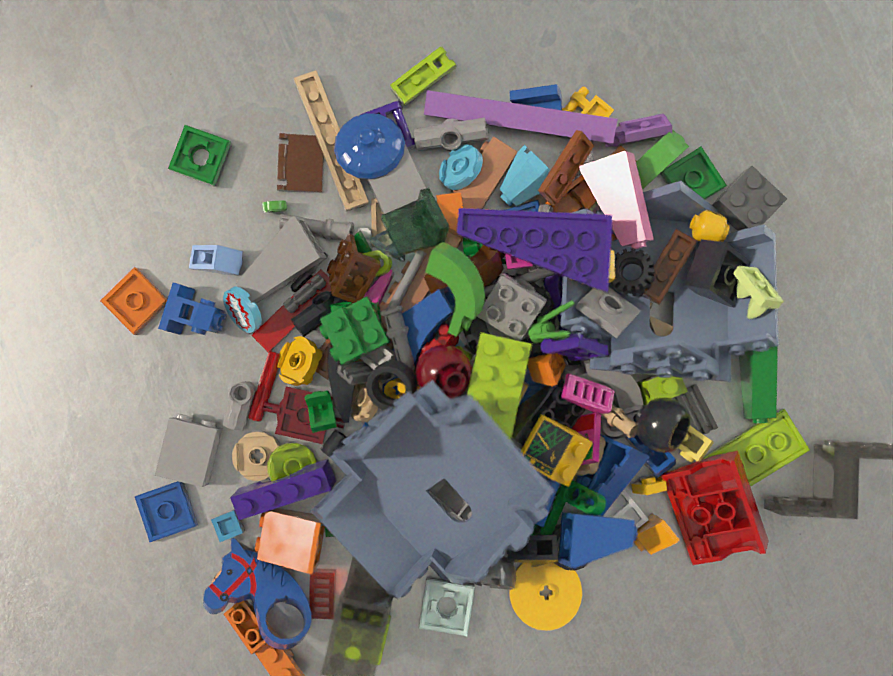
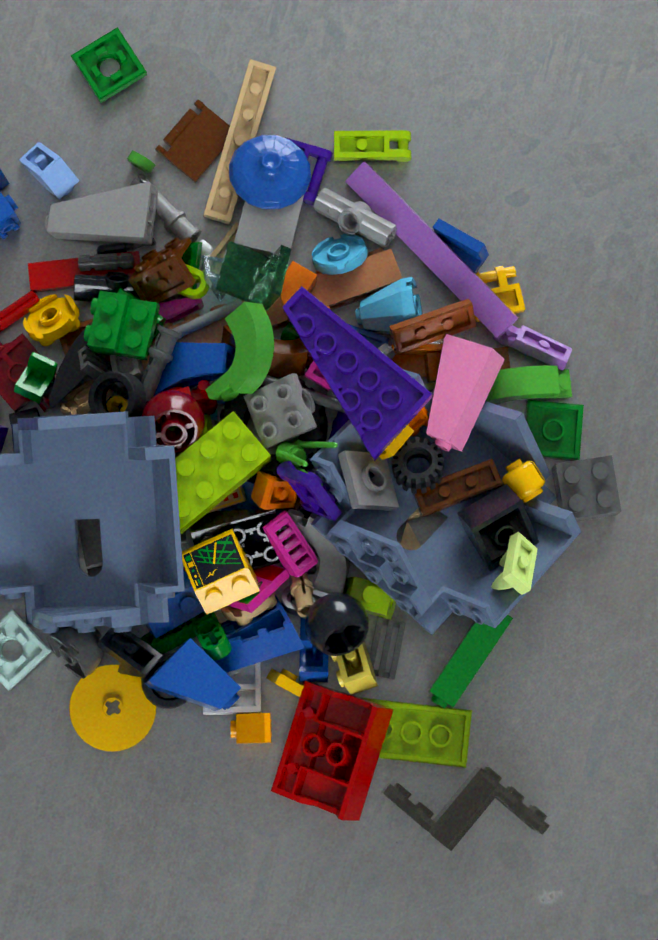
camera: 35 degrees right, 5 degrees down
medium azure tile [223,286,262,333] -> none

